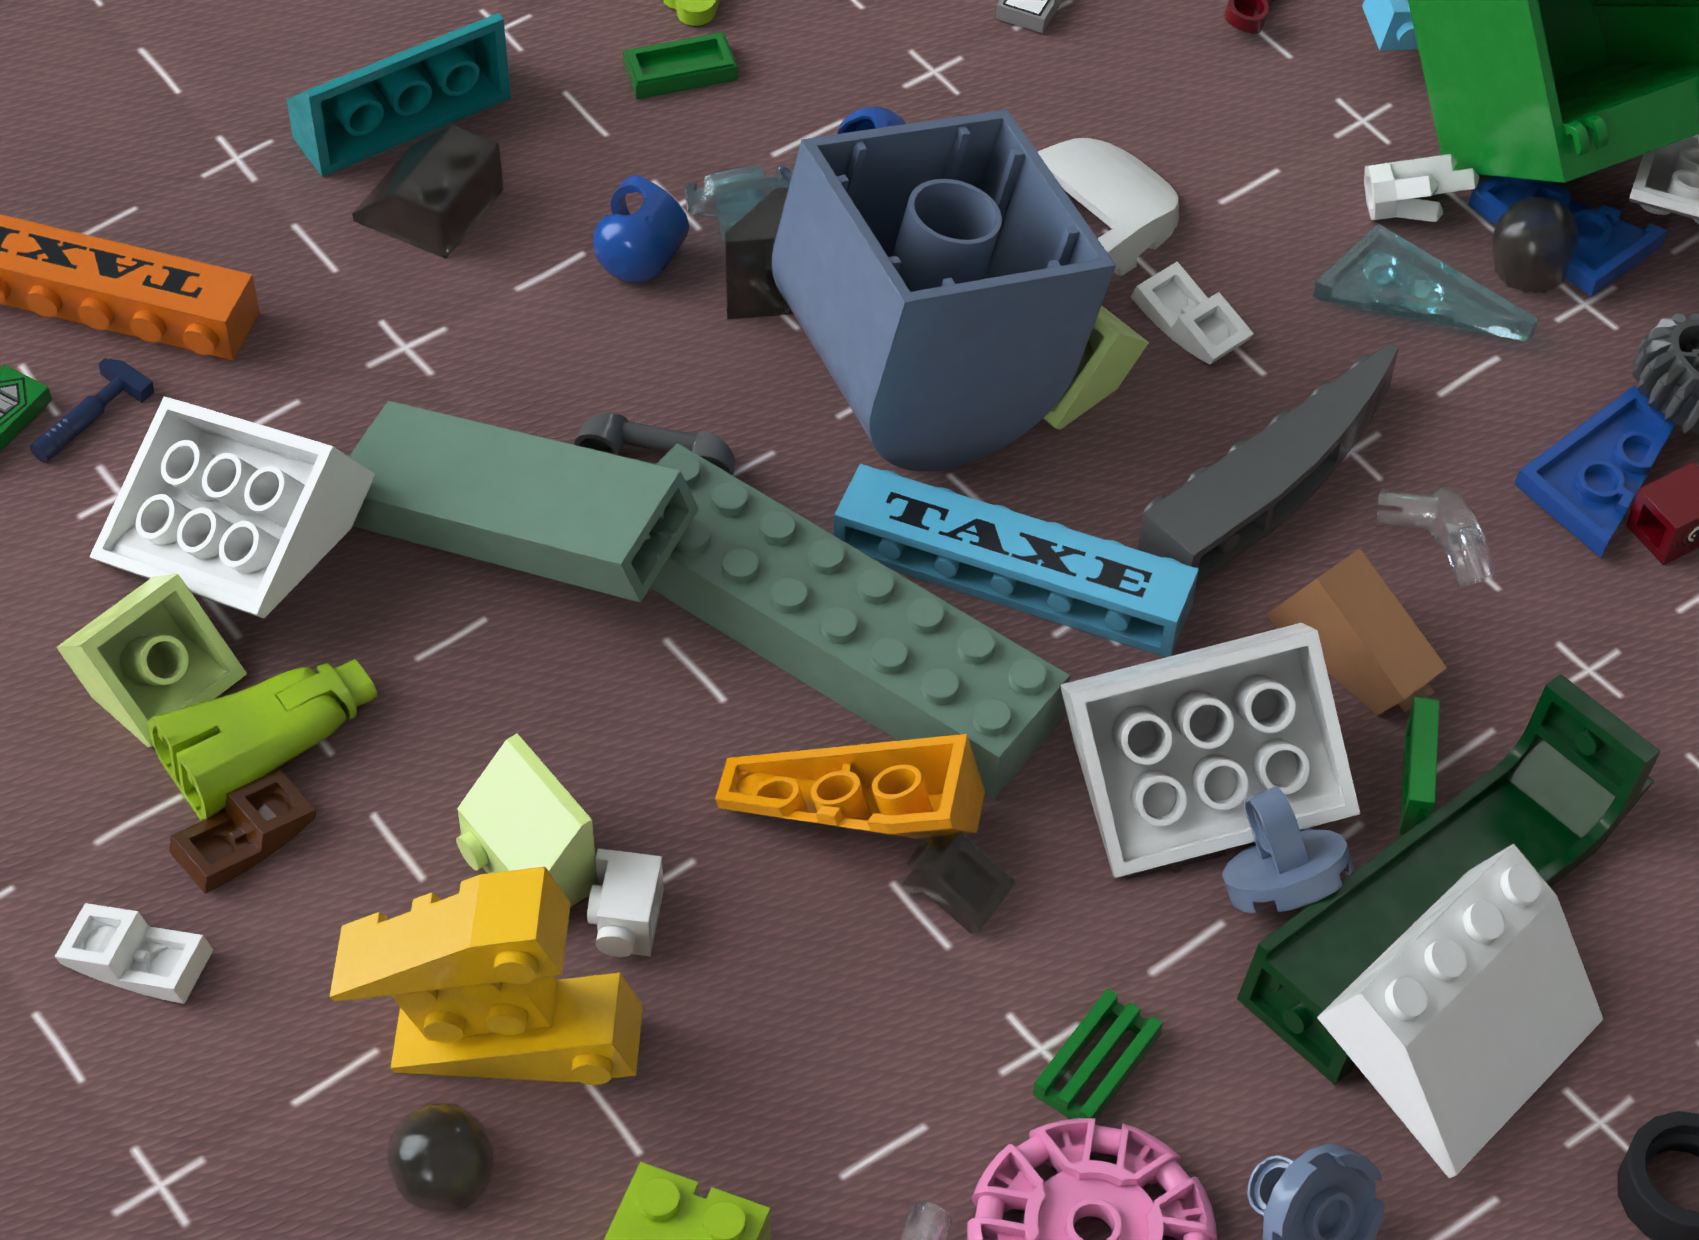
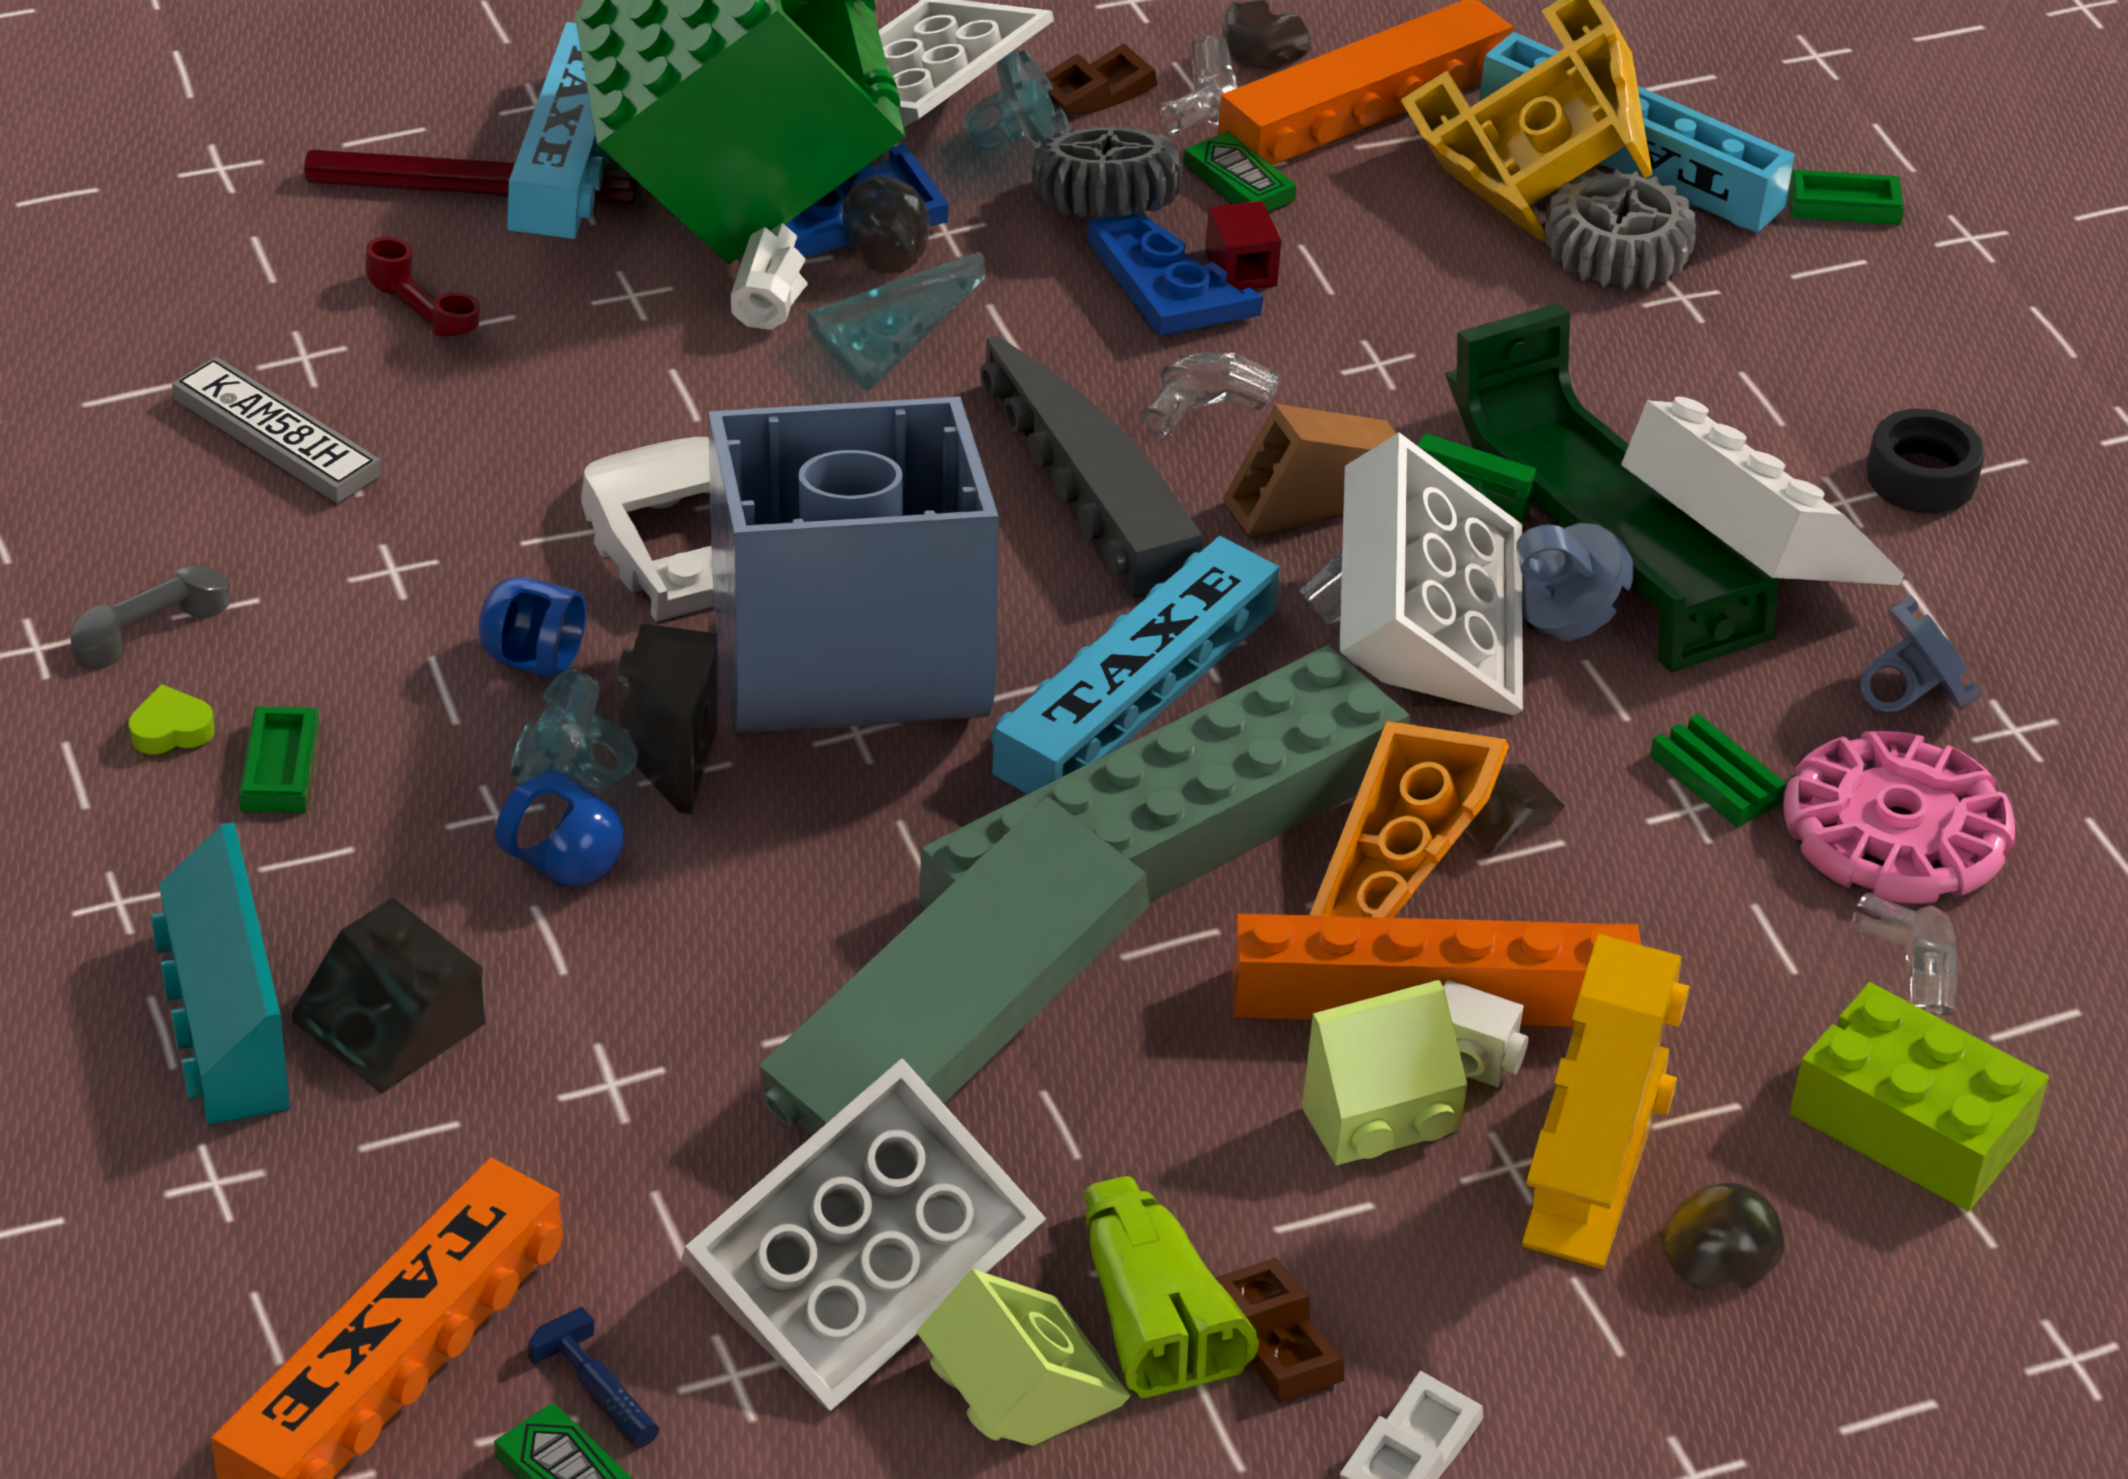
camera: 75 degrees left, 10 degrees down
dark grey bar [574,413,736,475] -> none
none -> orange brick [1232,913,1641,1027]

